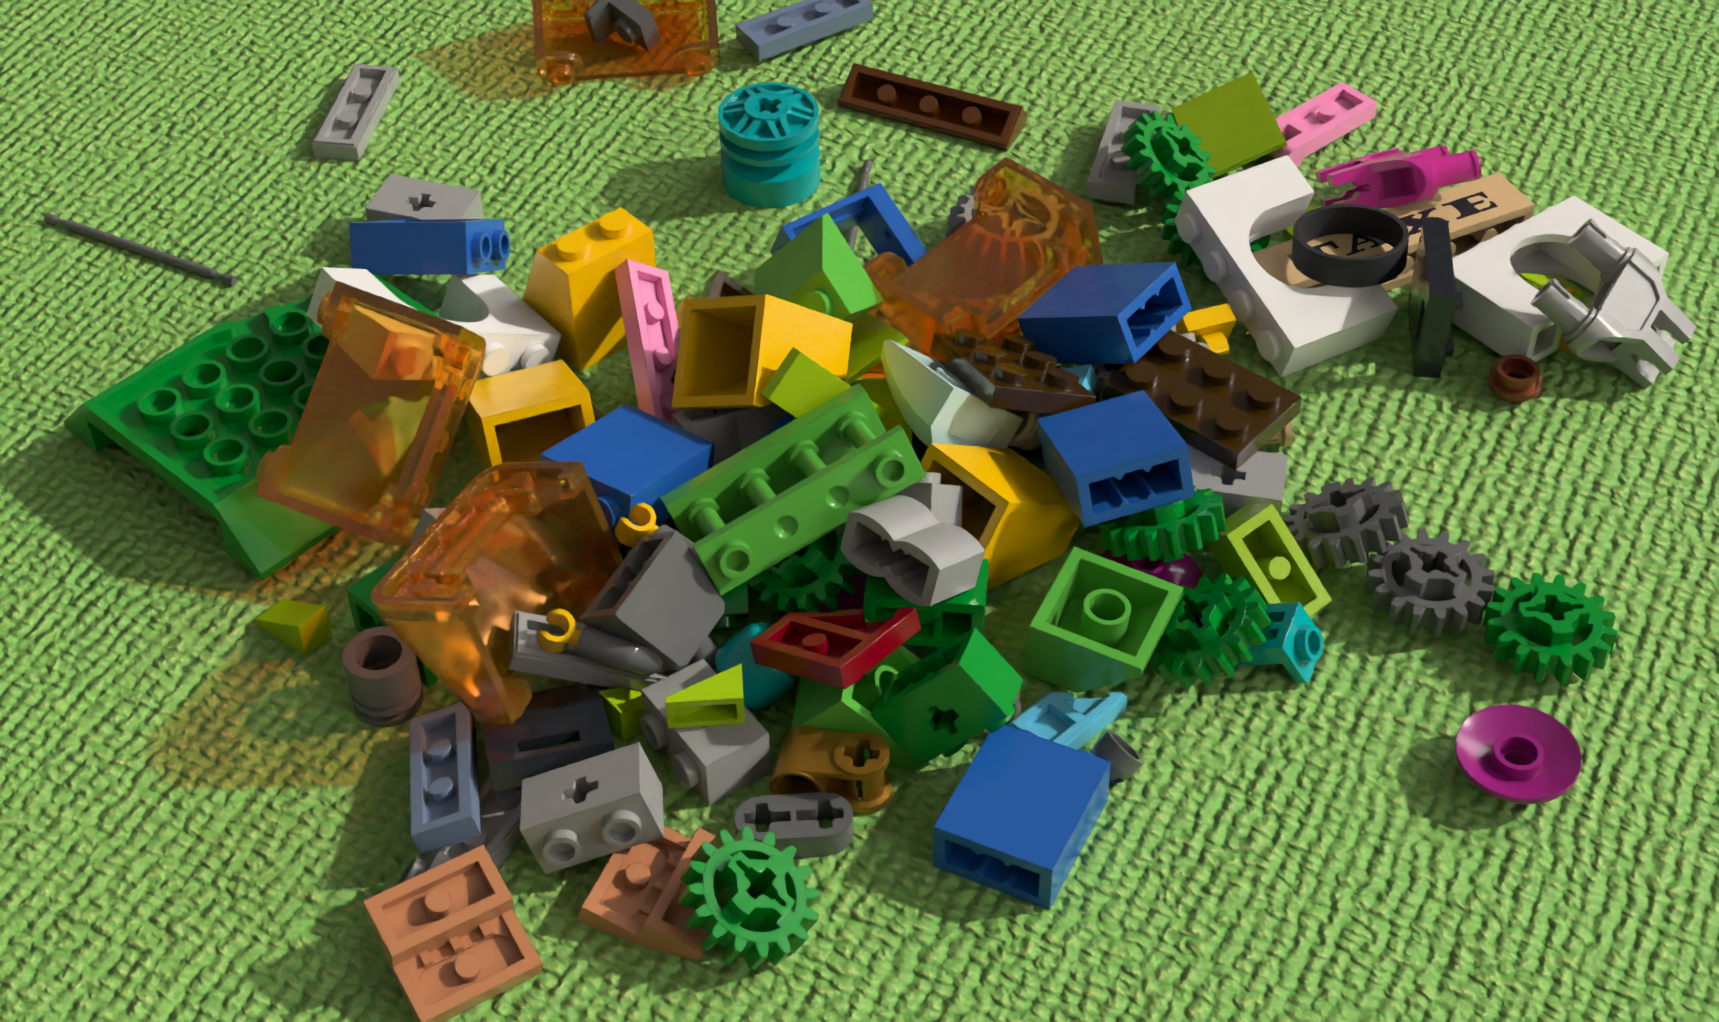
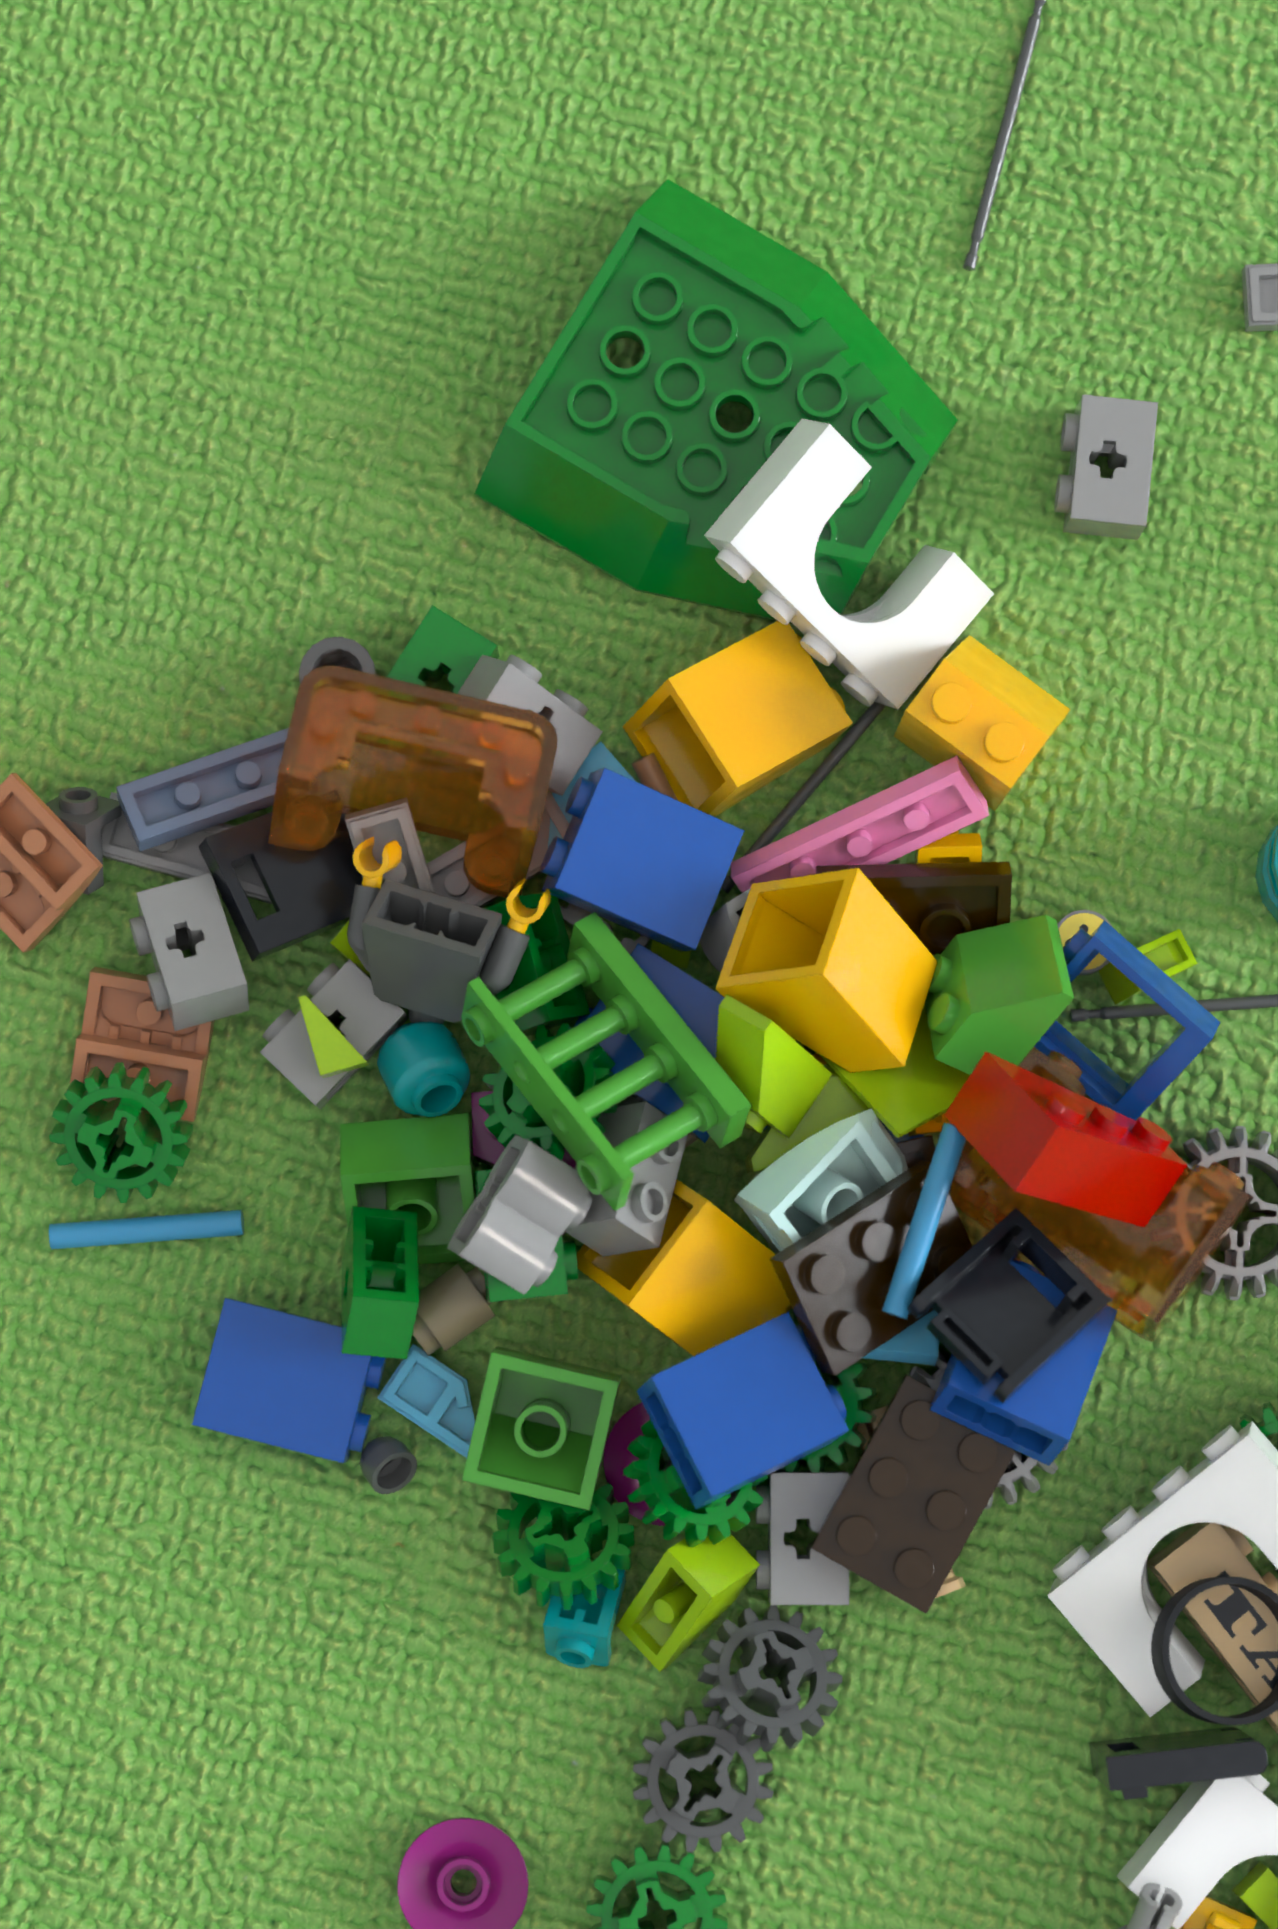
camera: 75 degrees right, 40 degrees up
lime piece [255,599,332,657] -> none
clear orange windscreen [256,280,486,547] -> none
blue window [349,219,510,275] -> none
dark grey beam [734,792,854,858] -> none
dark red wing [749,607,921,689] -> none
pearl gold piece [770,726,893,814] -> none
yellow tile [1176,303,1236,355] -> none
copper plate [1488,355,1543,403] -> none
none -> dark azure bar [49,1210,244,1250]
none -> dark azure bar [882,1123,966,1319]
none -> black container [908,1208,1111,1404]
none -> red wedge [944,1051,1187,1228]

